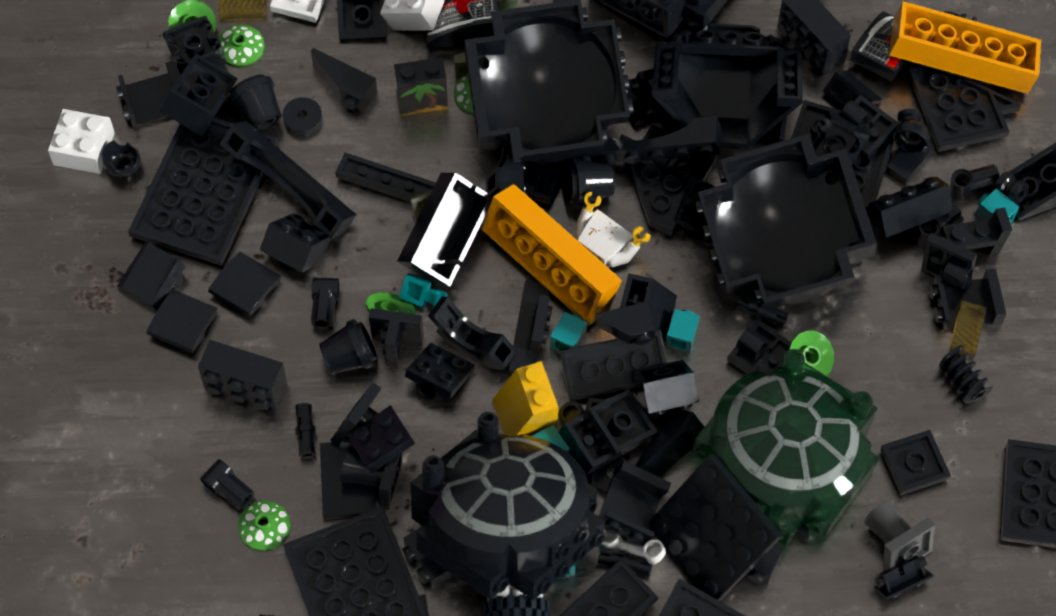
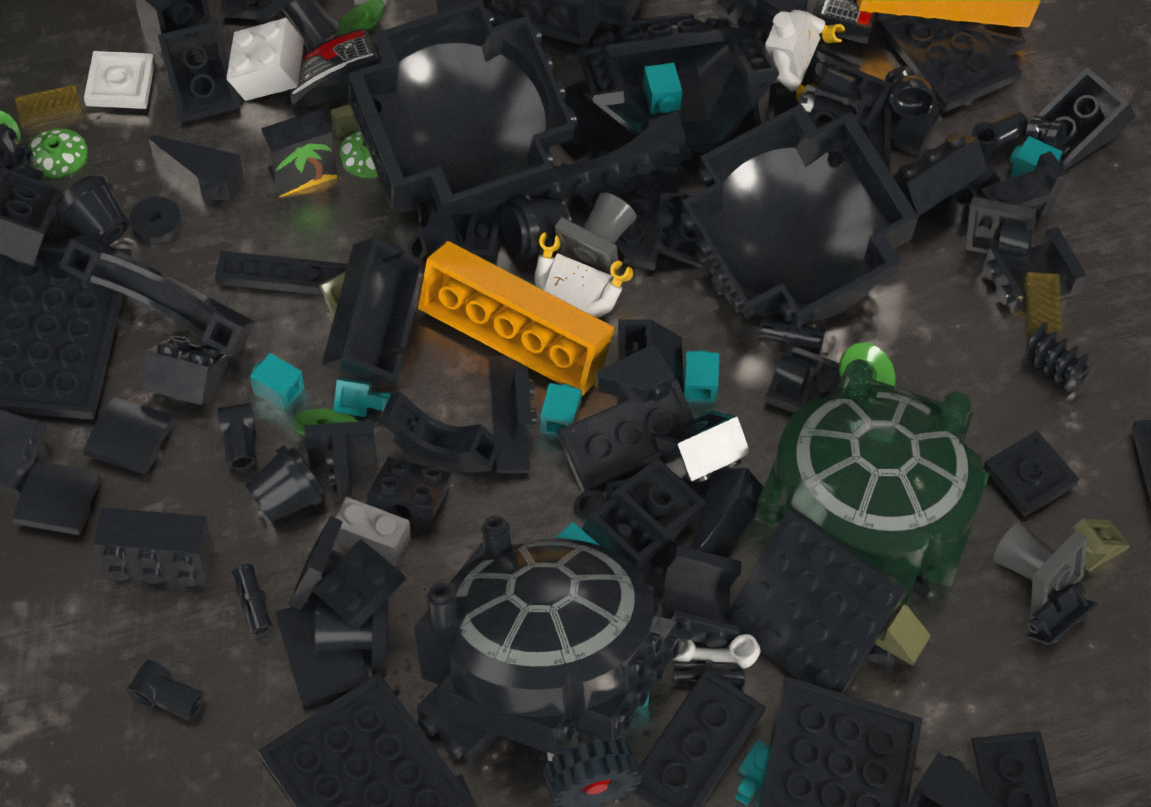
camera: 15 degrees left, 5 degrees down
bright green dish [238,500,291,551] -> none
yellow slope [492,361,559,436] -> none
none -> teal brick [250,353,305,412]
none -> light grey brick [335,497,411,567]
none -> dark grey plant [555,193,637,280]
none -> teal brick [643,63,682,114]
none -> white torso [765,10,845,101]
none -> olive slope [875,604,931,665]
none -> olive slope [1073,518,1131,570]

